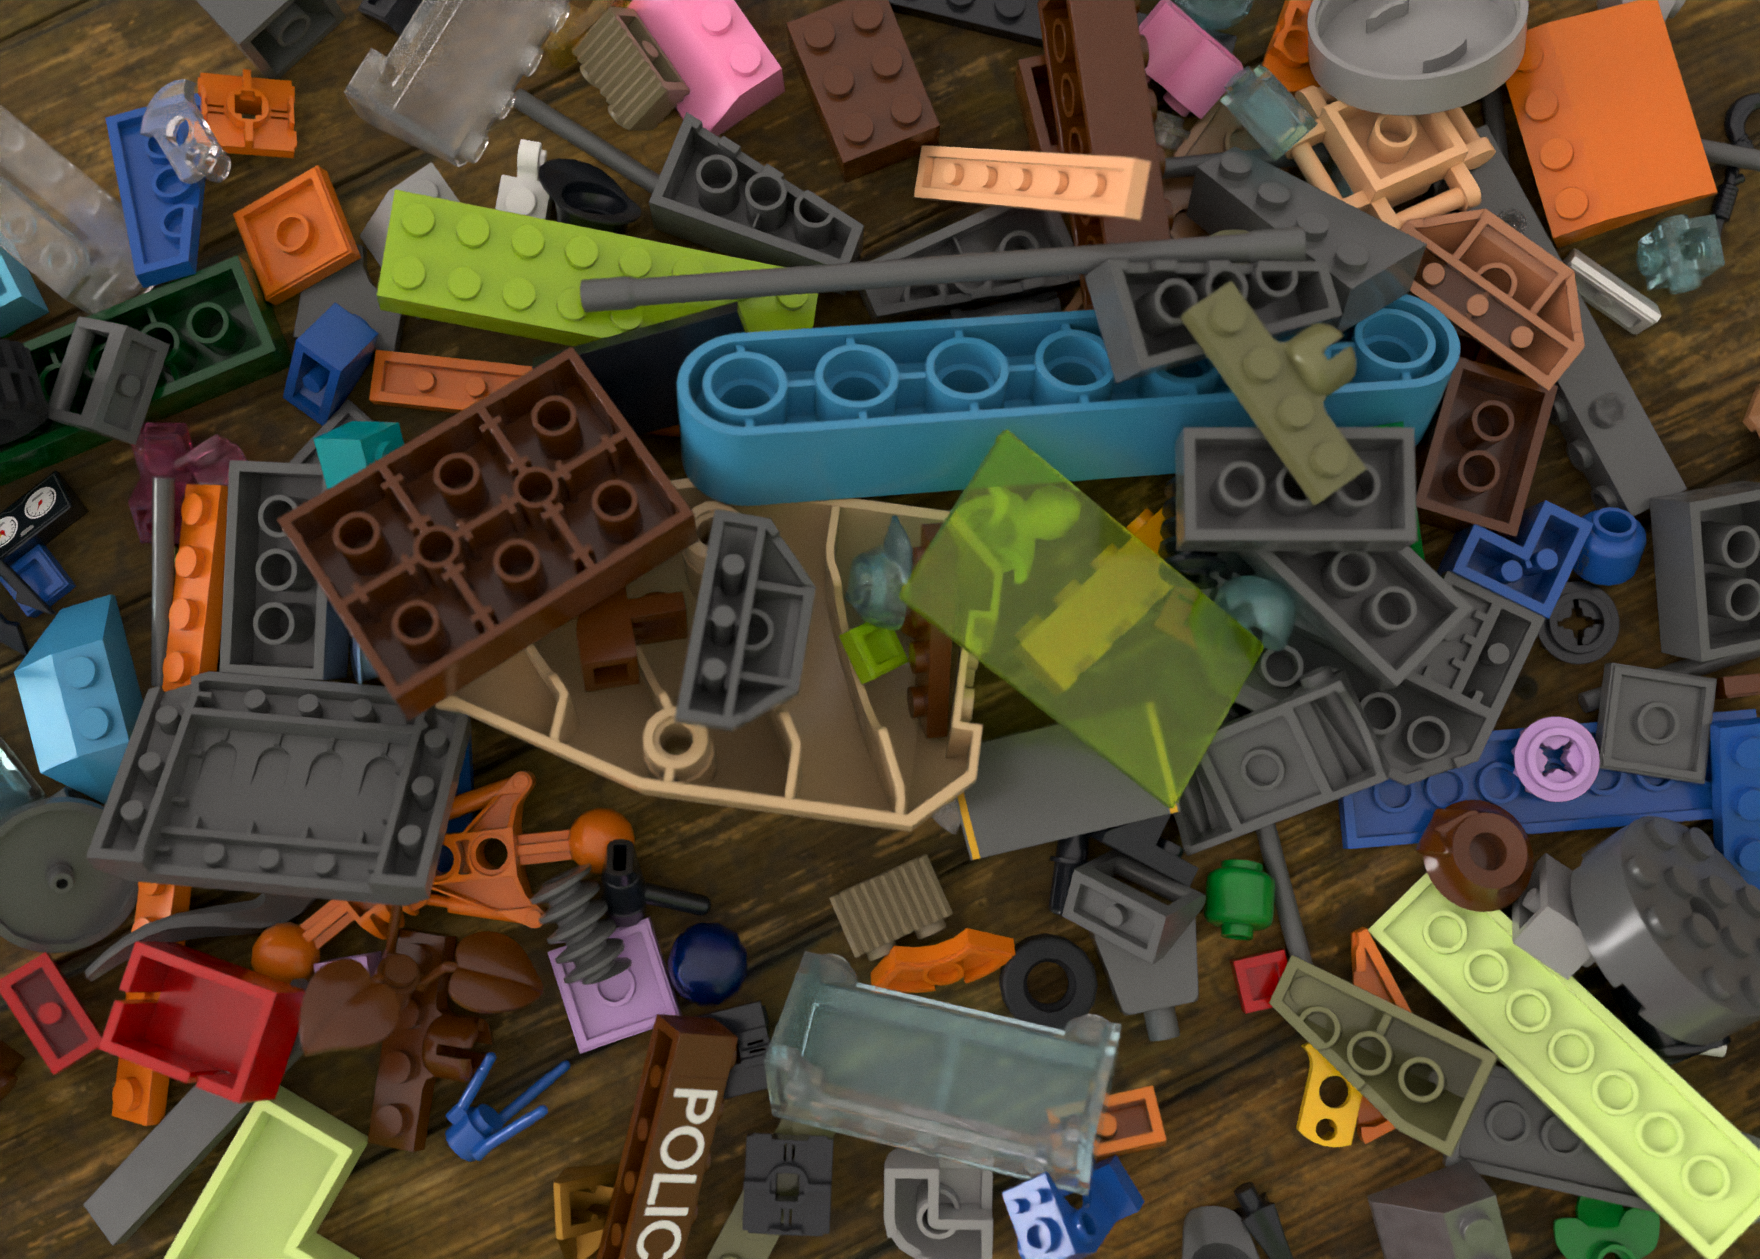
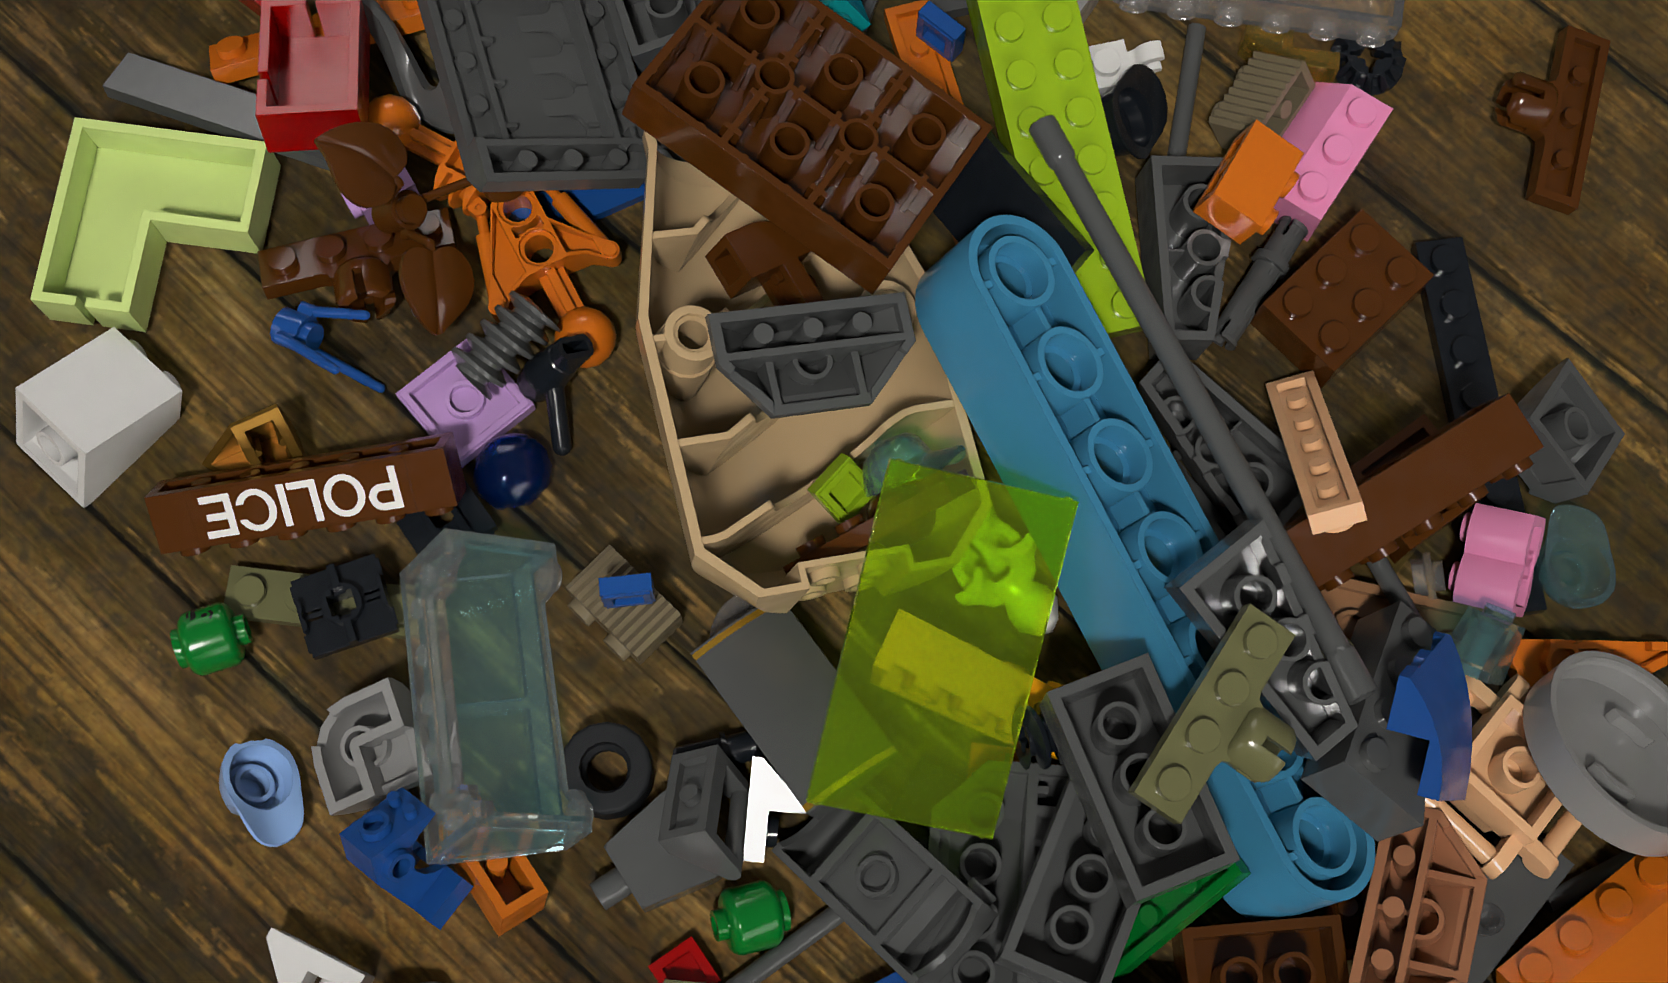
camera: 65 degrees right, 10 degrees down
orange tile [870,928,1016,993] -> none
clear light blue hair [1214,575,1297,651] -> none
none -> blue tile [598,573,656,609]
none -> blue tile [916,0,966,62]
none -> orange brick [1193,119,1304,245]
none -> dark grey pin [1213,216,1308,351]
none -> blue slope [1386,631,1472,801]

